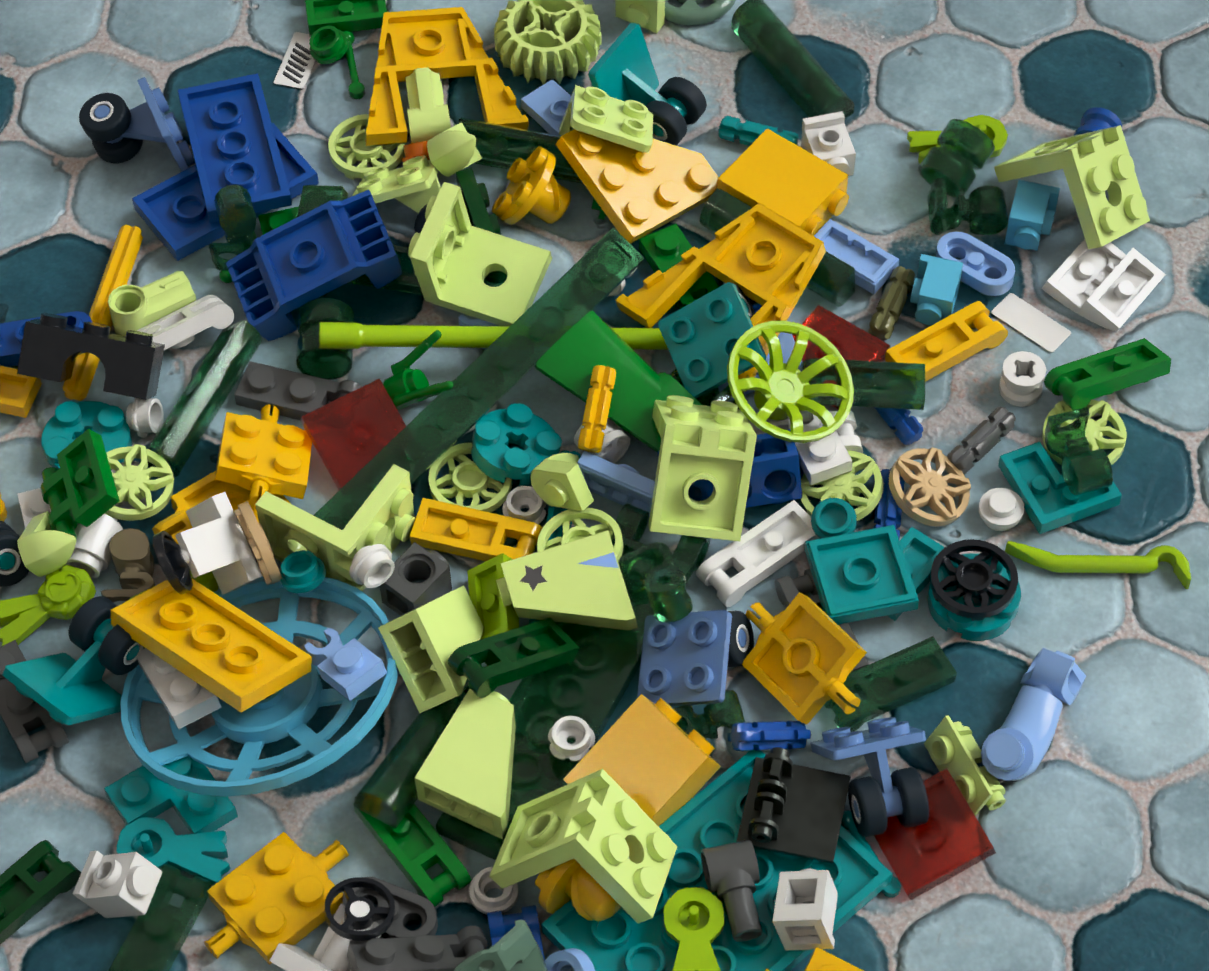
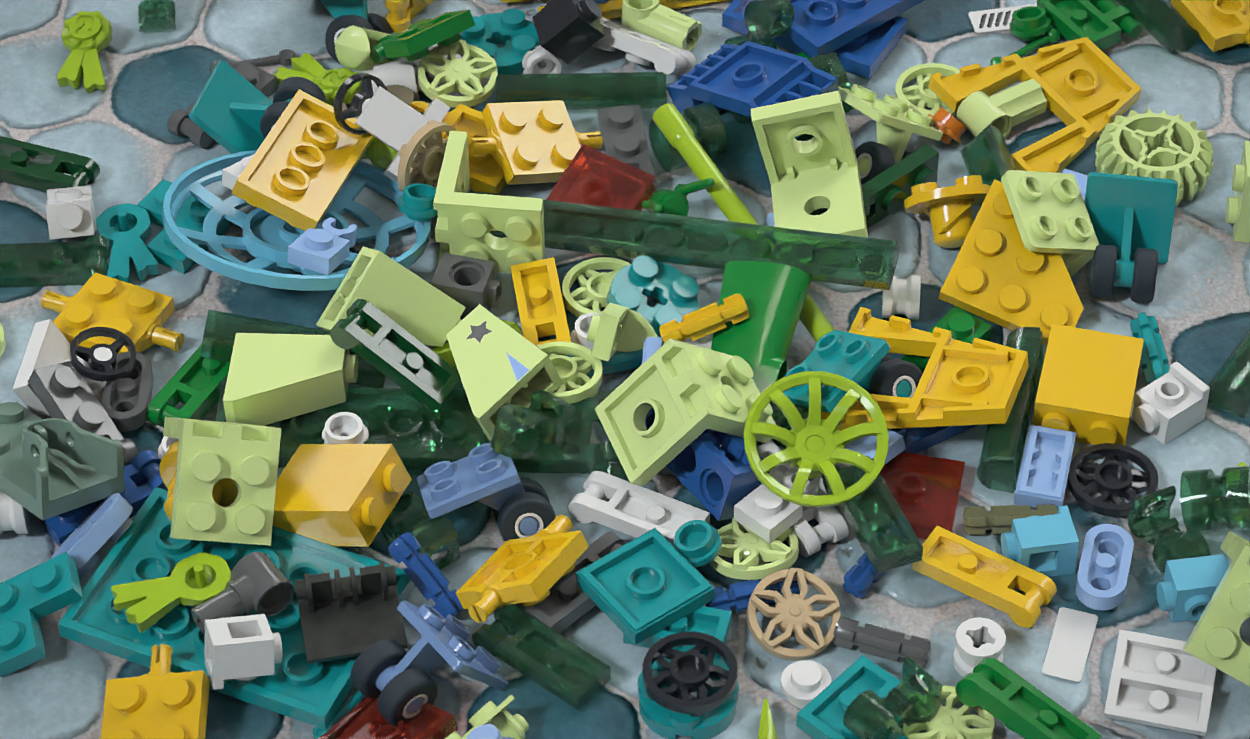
camera: 65 degrees right, 10 degrees down
white plate [349,544,395,588] -> none
yellowish green plate [427,122,482,177] -> none
none -> black wheel [1068,443,1159,519]

